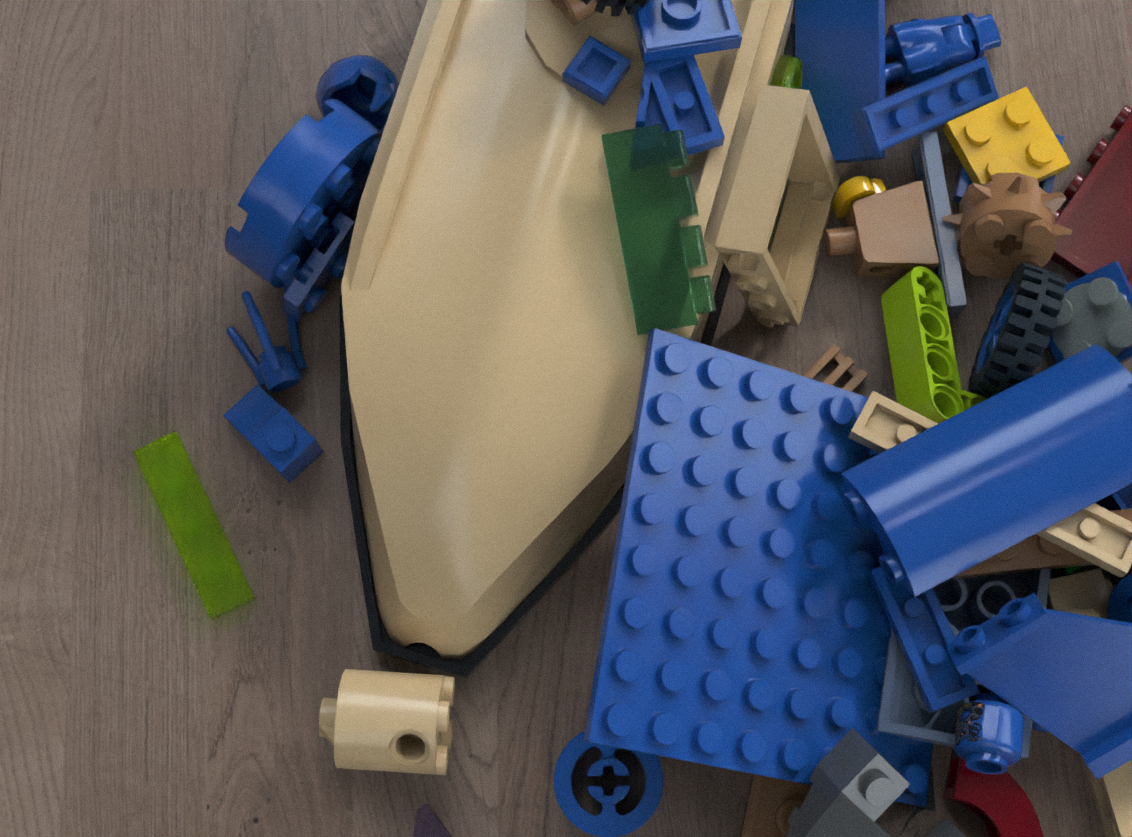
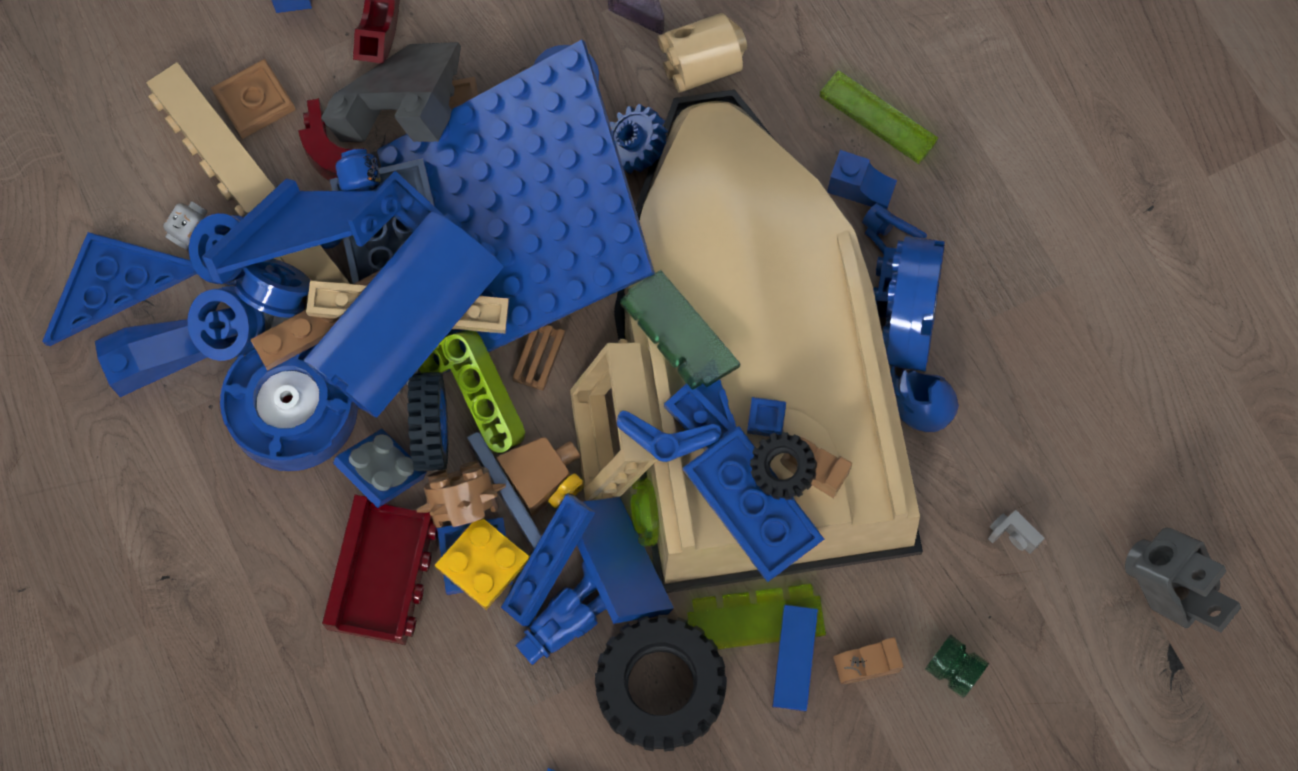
camera: 155 degrees right, 5 degrees down
none -> blue gear [610,104,668,174]
none -> blue piece [617,411,721,462]

